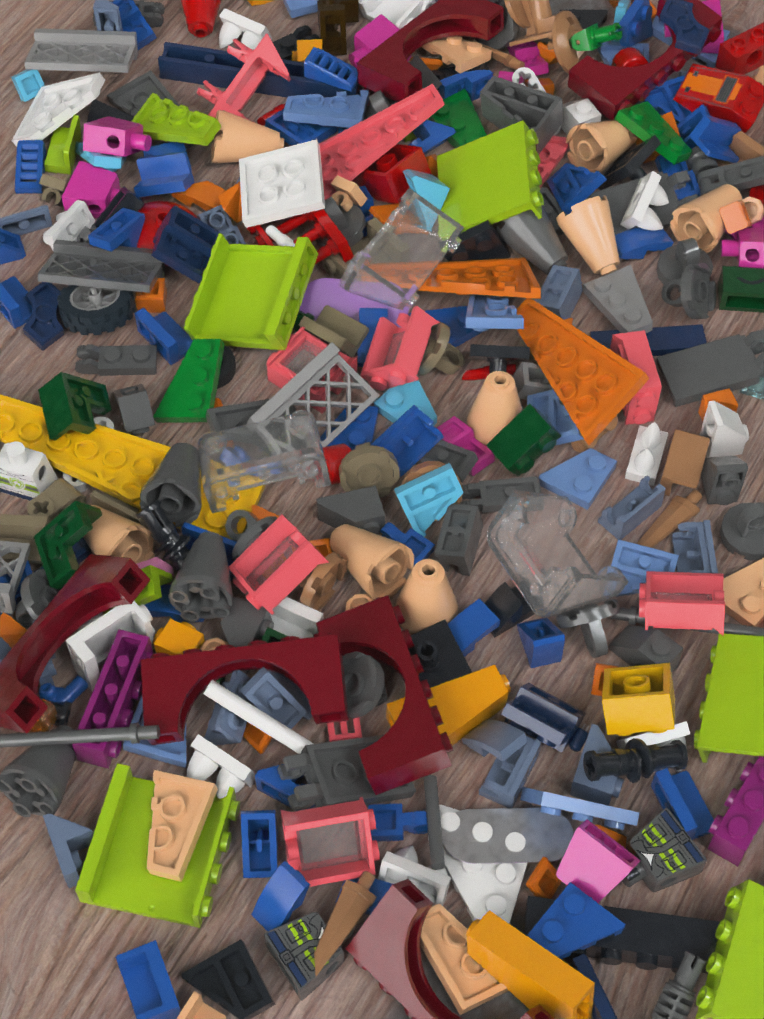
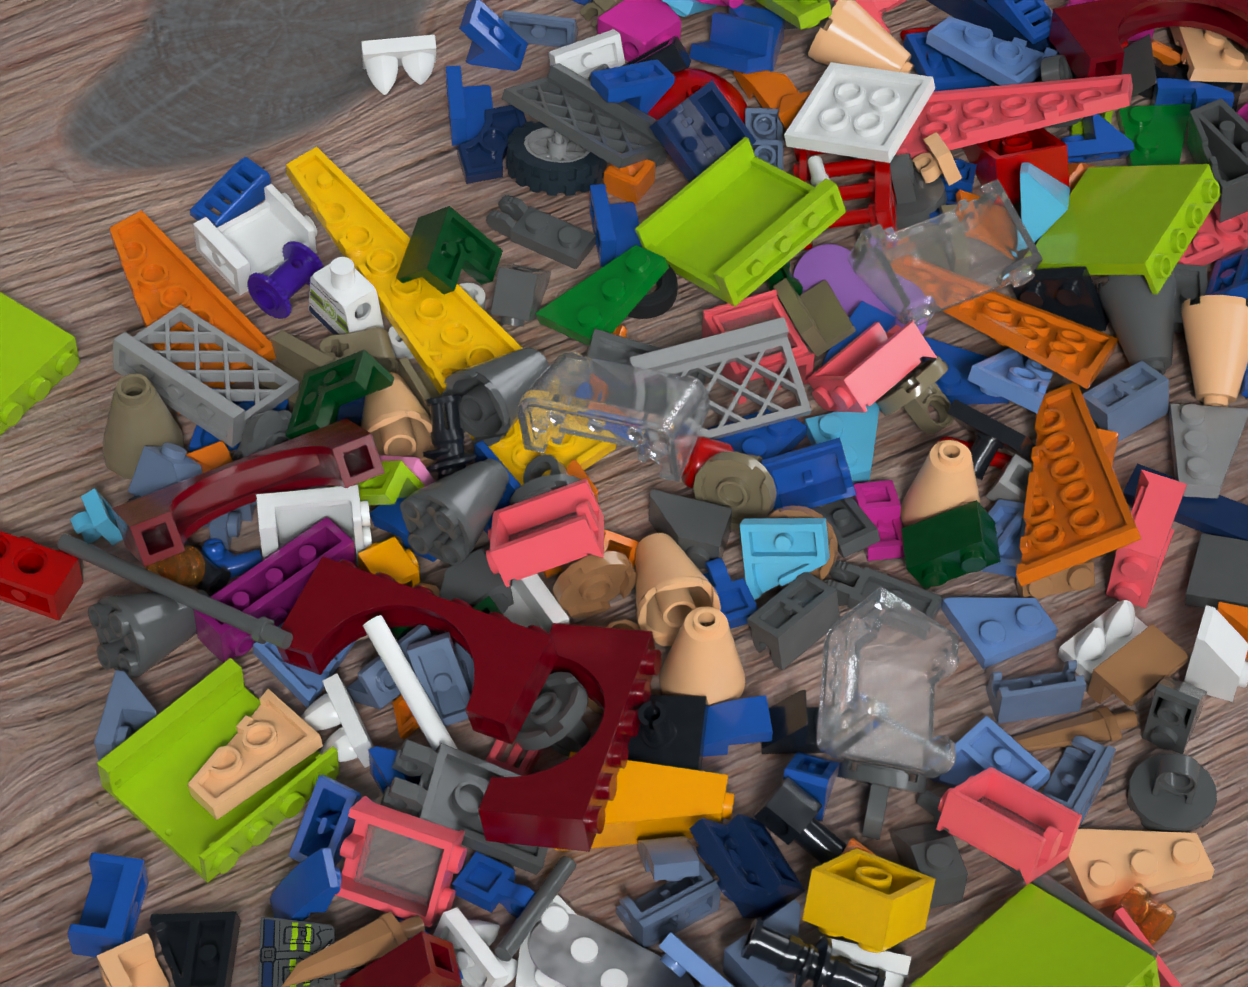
camera: 30 degrees right, 5 degrees down
none -> black piece [753,776,847,864]

